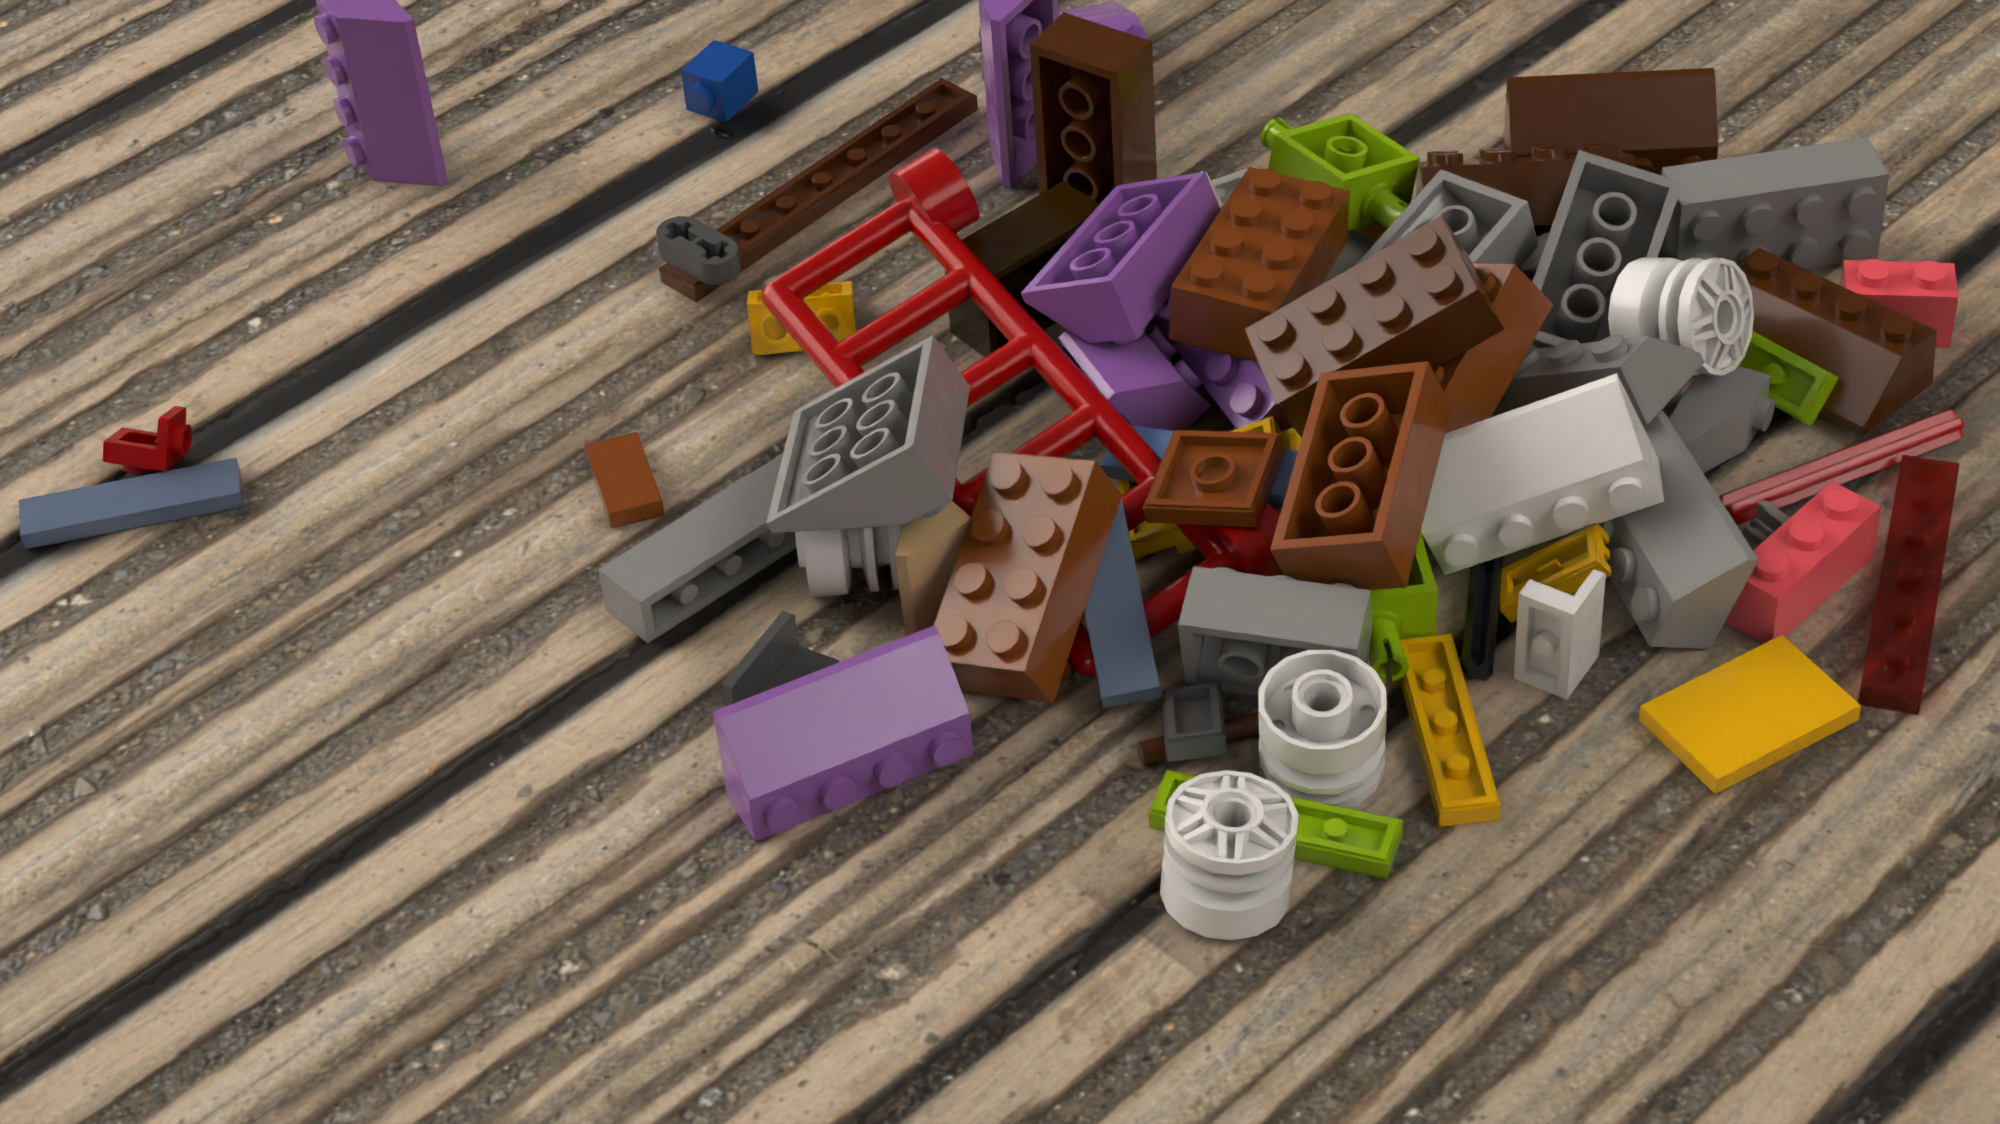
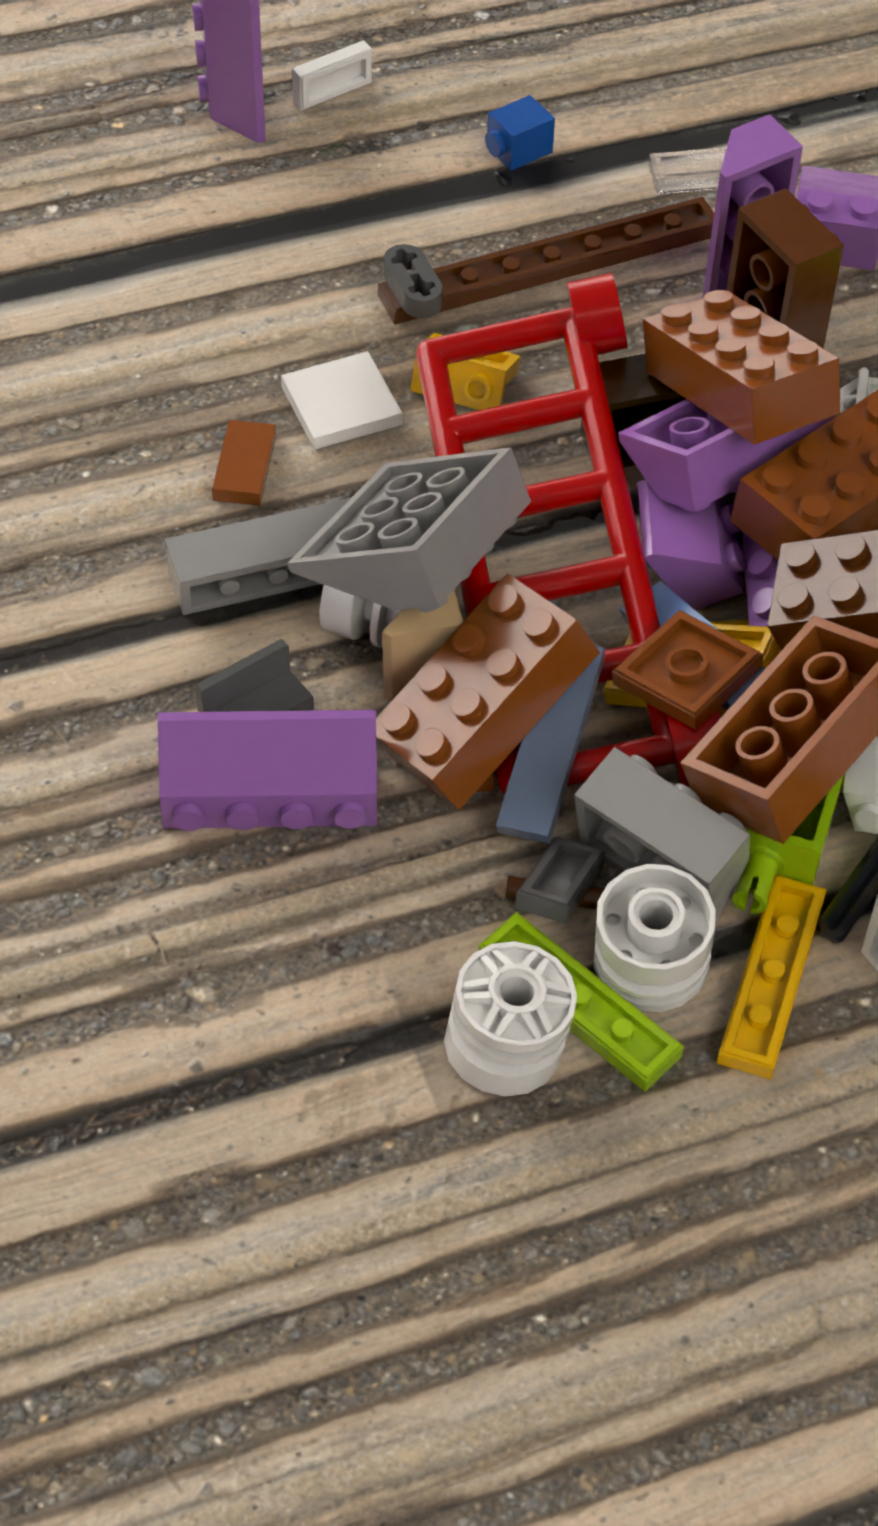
camera: 20 degrees right, 10 degrees up
none -> white tile [281,351,403,450]
none -> white tile [292,40,372,111]
none -> dark orange brick [643,290,840,445]
none -> clear tile [648,147,727,194]

